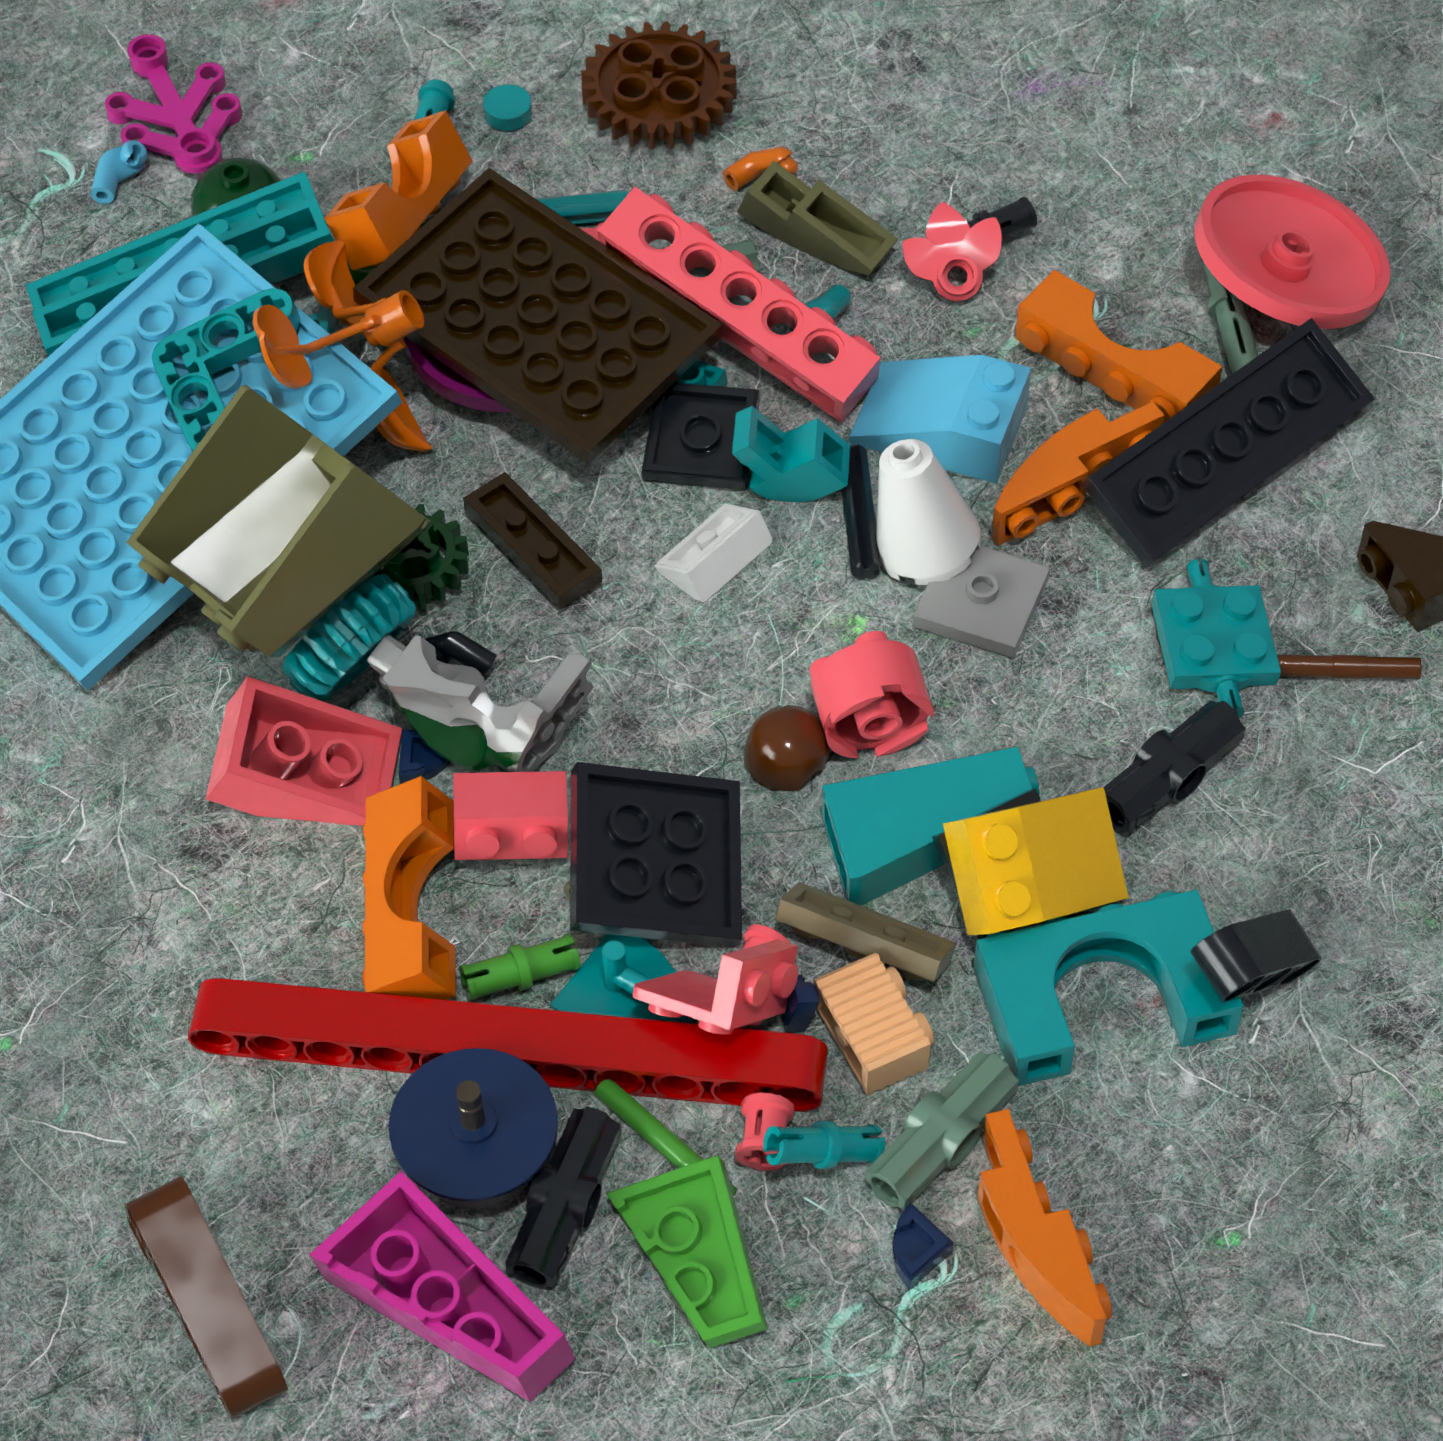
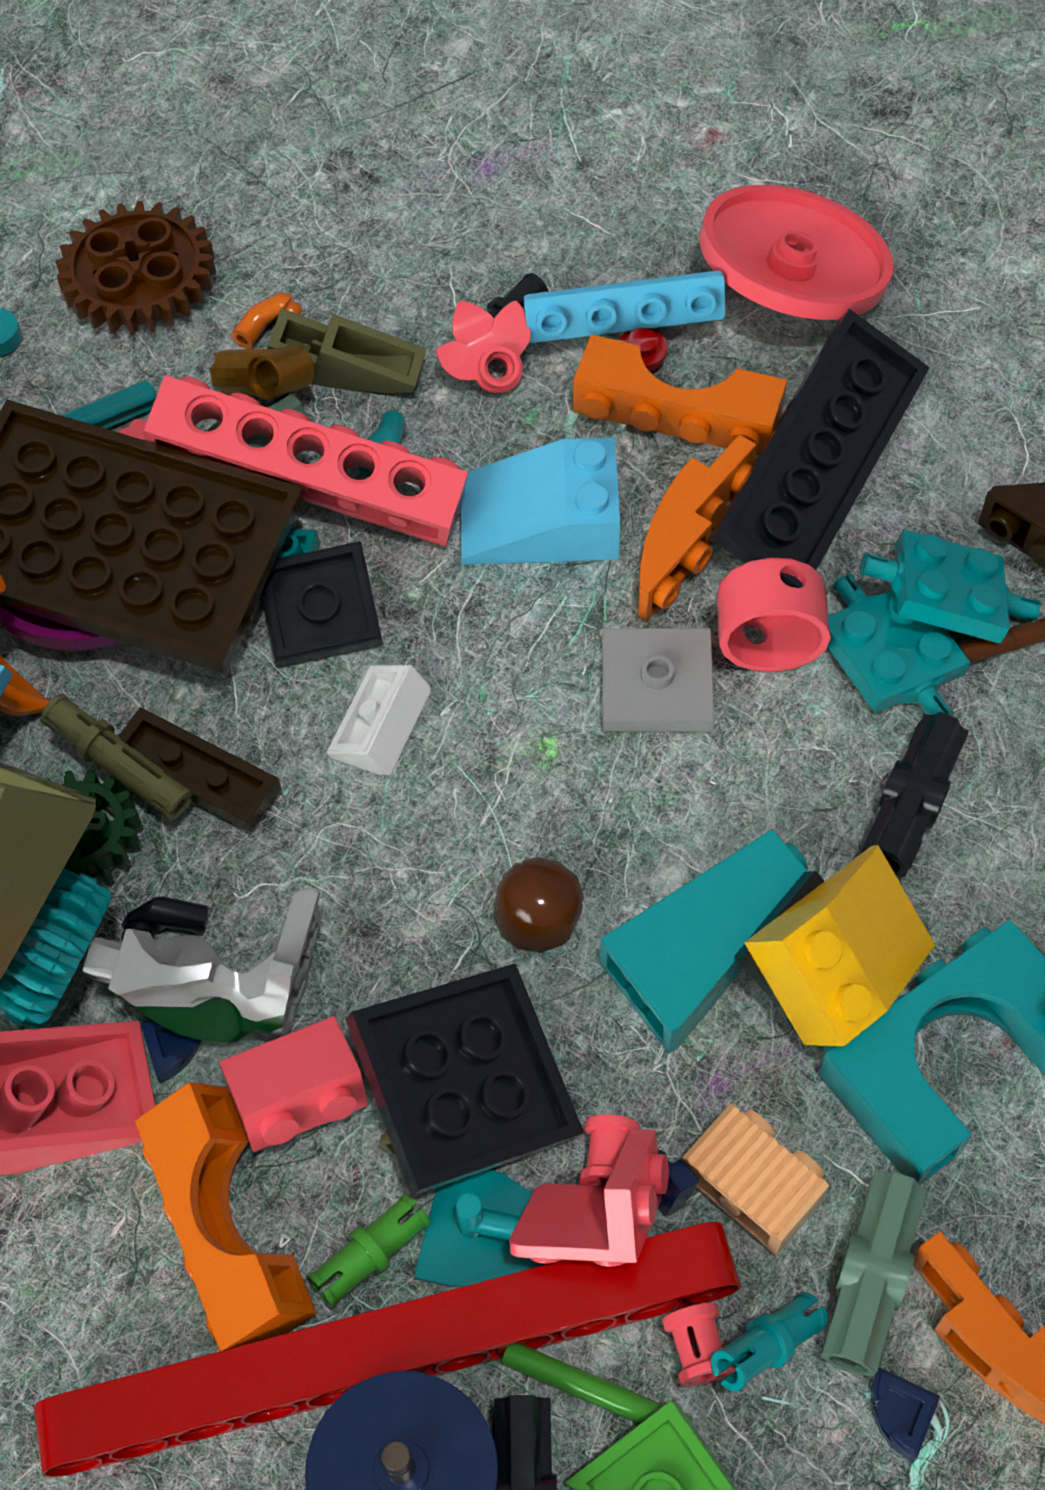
camera: 20 degrees left, 5 degrees up
teal brick [732,406,850,503] -> none
dark tan plate [775,882,957,982] -> none
coral brick [809,631,934,758] -> none
black axle [842,444,881,580] -> none
white cone [876,439,982,585] -> none
sand green pin [1203,264,1258,375] -> none
none -> olive pin [40,694,193,821]
none -> pearl gold piece [209,344,314,400]
none -> medium azure bracket [523,270,725,343]
none -> red plate [619,328,668,373]
none -> coral piece [716,557,831,672]
none -> teal plate [859,529,1041,644]

